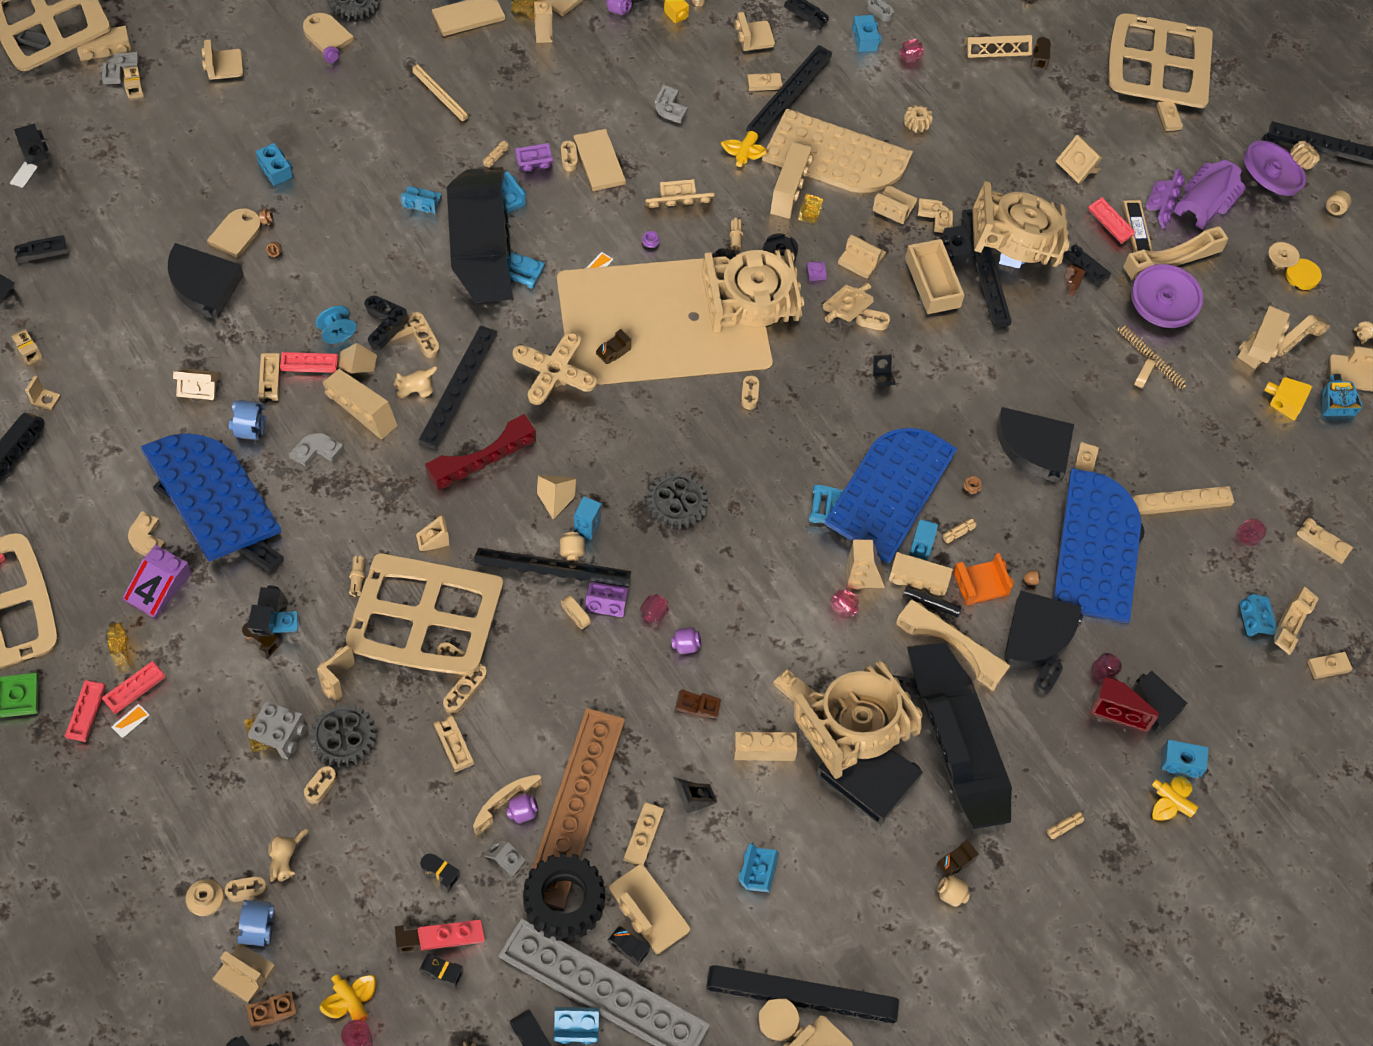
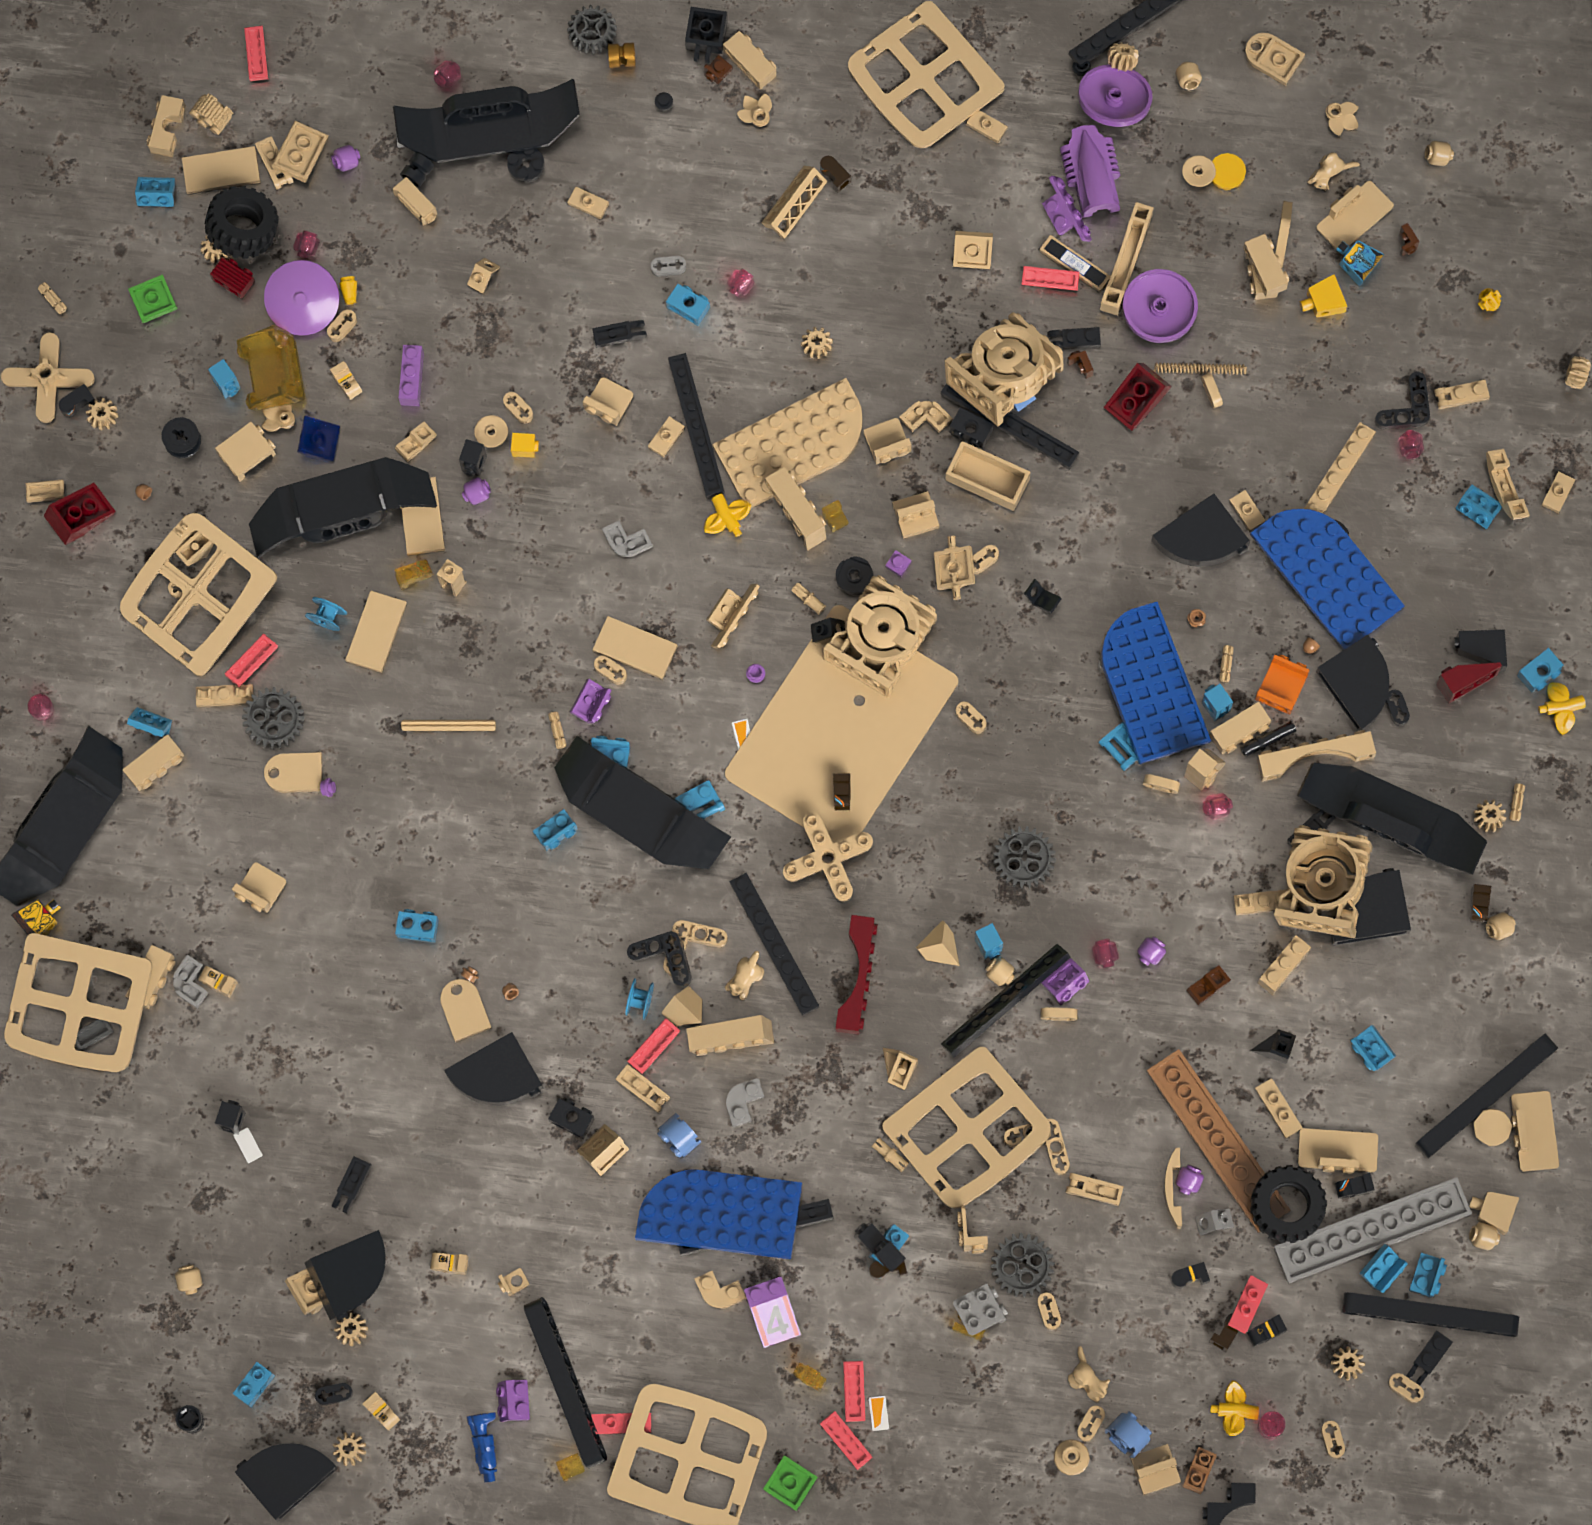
camera: 40 degrees left, 15 degrees up
clear pink head [1092,653,1122,681] -> none
none -> black brick [548,1098,595,1140]
none -> dark red slope [1103,363,1172,431]
none -> tan beam [1143,774,1180,794]
none -> black beam [1375,371,1430,429]
none -> tan gear [1473,800,1506,832]

